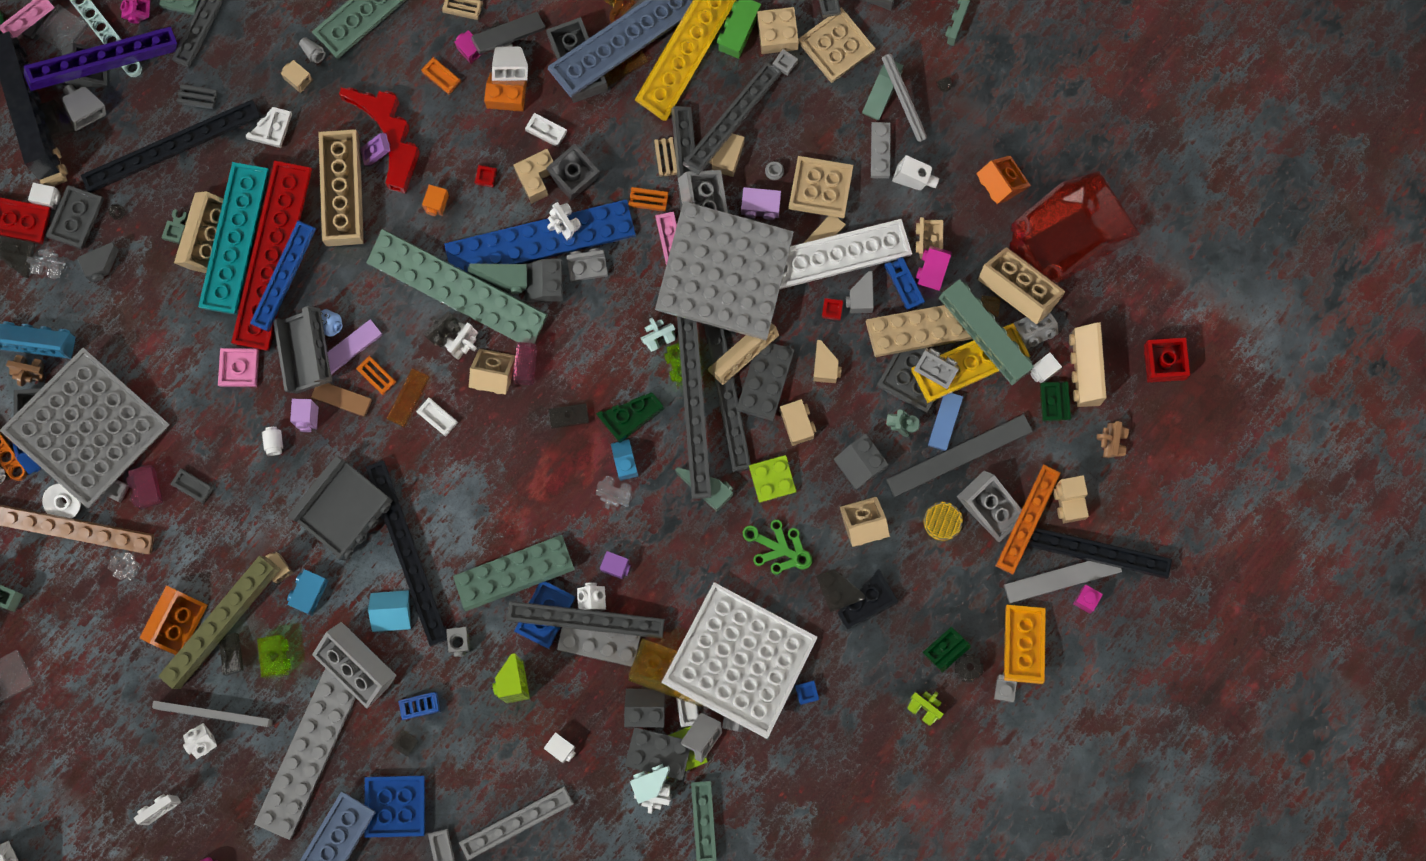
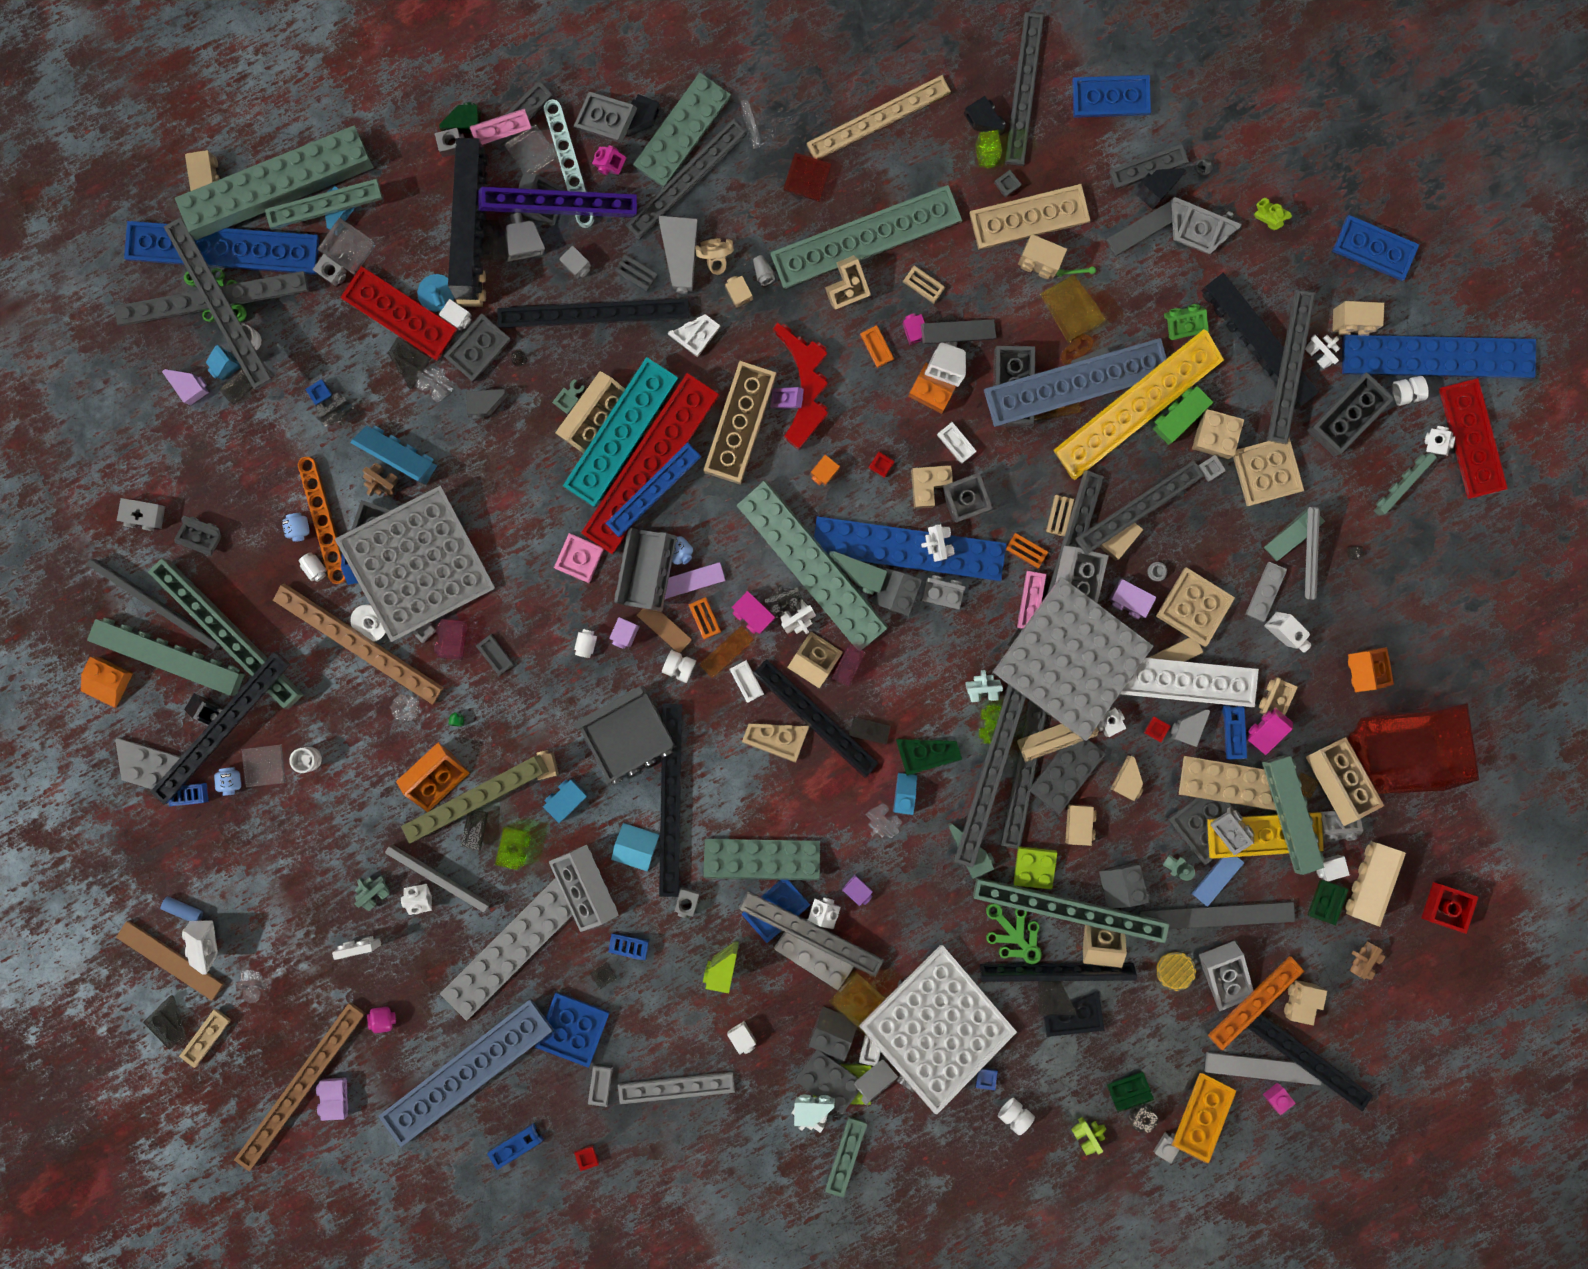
camera: 20 degrees right, 10 degrees up
none -> white wheel [289,747,322,773]
none -> sand green hips [354,875,390,911]
none -> dark azure shield [417,274,455,312]
none -> green hinge [448,712,464,727]
none -> light grey brick [559,246,591,279]
none -> light grey slope [659,216,698,294]
none -> white wheel [662,650,696,683]
none -> tan tile [695,238,734,275]
none -> dark pink brick [732,591,775,634]
none -> tan wing [742,724,809,763]
none -> black tile [753,659,879,778]
none -> tan brick [825,256,871,309]
none -> sand green brick [973,877,1169,943]
none -> black tile [980,963,1137,982]
none -> white wheel [998,1098,1035,1135]
none -> white brick [1097,707,1126,737]

